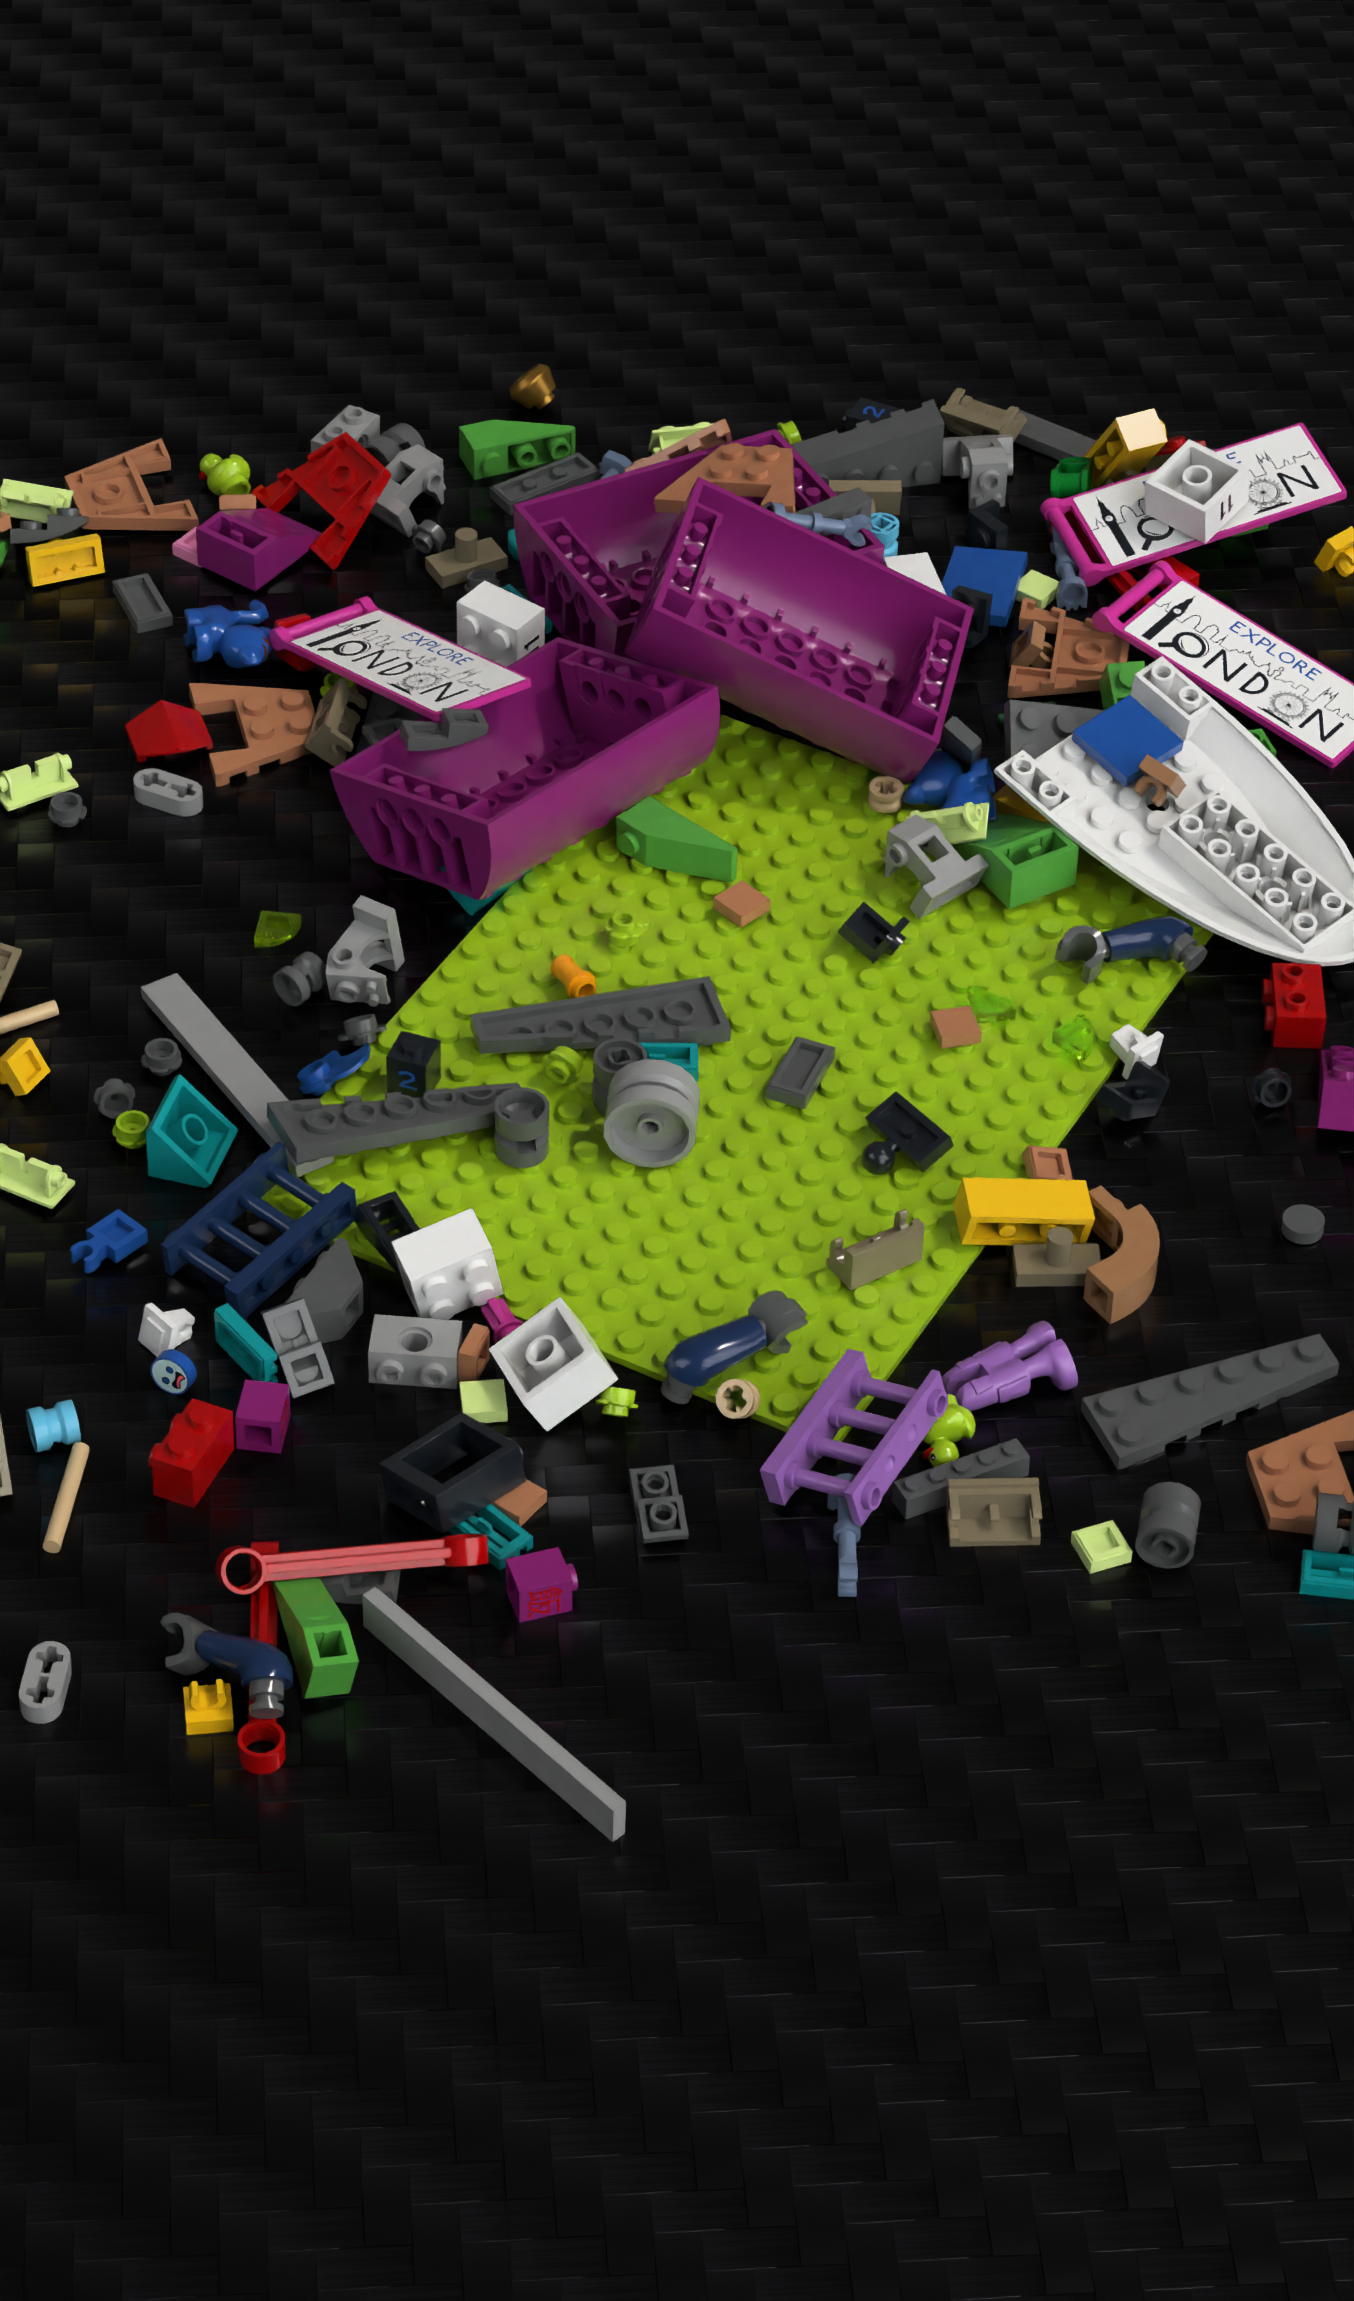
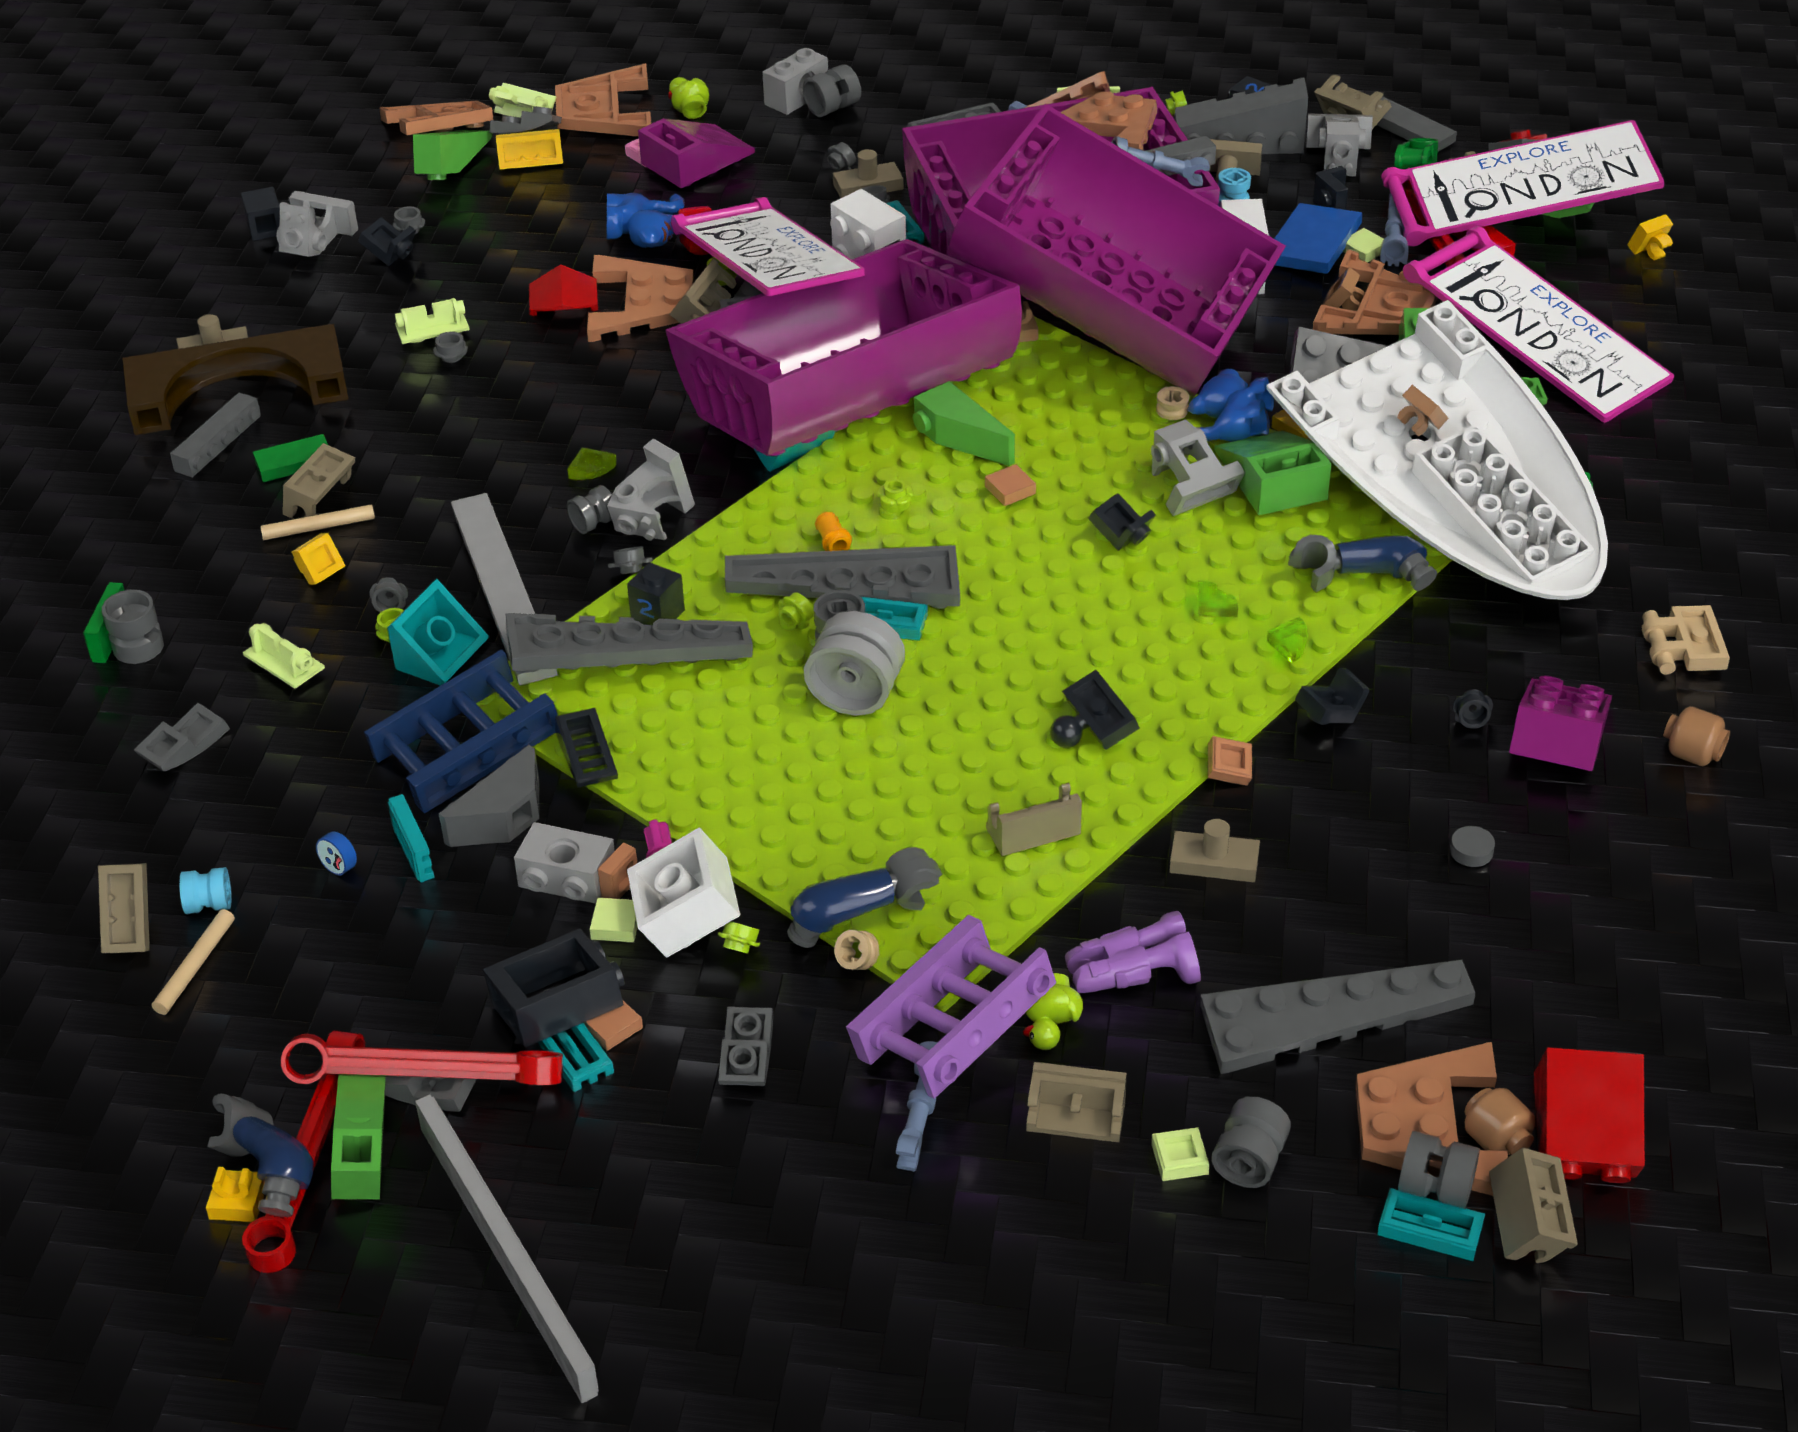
camera: 15 degrees right, 0 degrees up
light grey beam [19,1641,72,1724] -> none
blue plate [71,1209,148,1273] -> none
dark grey tile [112,573,173,634] -> none
light grey beam [133,768,203,817] -> none
white brick [138,1303,195,1357] -> none
dark grey plate [141,1038,182,1076] -> none
red brick [148,1398,235,1508] -> none
nougat tile [219,494,256,511] -> none
magenta brick [235,1380,291,1454] -> none
red wing [251,432,392,571] -> none
slope [260,1297,335,1398] -> none
blue plate [297,1043,371,1096] -> none
light grey tile [370,444,446,538] -> none
white brick [391,1208,504,1320] -> none
dark grey slope [399,708,489,751] -> none
bright green slope [459,420,576,480] -> none
dark grey wheel [495,1088,549,1168] -> none
magenta brick [506,1547,578,1623] -> none
pearl gold cone [510,364,556,410] -> none
dark grey tile [766,1036,835,1109] -> none
dark grey piece [892,1438,1030,1520] -> none
yellowish green hinge [904,802,989,844] -> none
nougat tile [930,1005,982,1049] -> none
dark grey tile [942,716,982,774] -> none
black bracket [952,585,993,649] -> none
yellow brick [953,1177,1095,1246] -> none
blue tile [1072,695,1184,787] -> none
yellow brick [1083,408,1167,490] -> none
medium nougat arch [1083,1186,1160,1324] -> none
white brick [1109,1024,1164,1080] -> none
white brick [1145,439,1249,544] -> none
red brick [1262,963,1326,1049] -> none

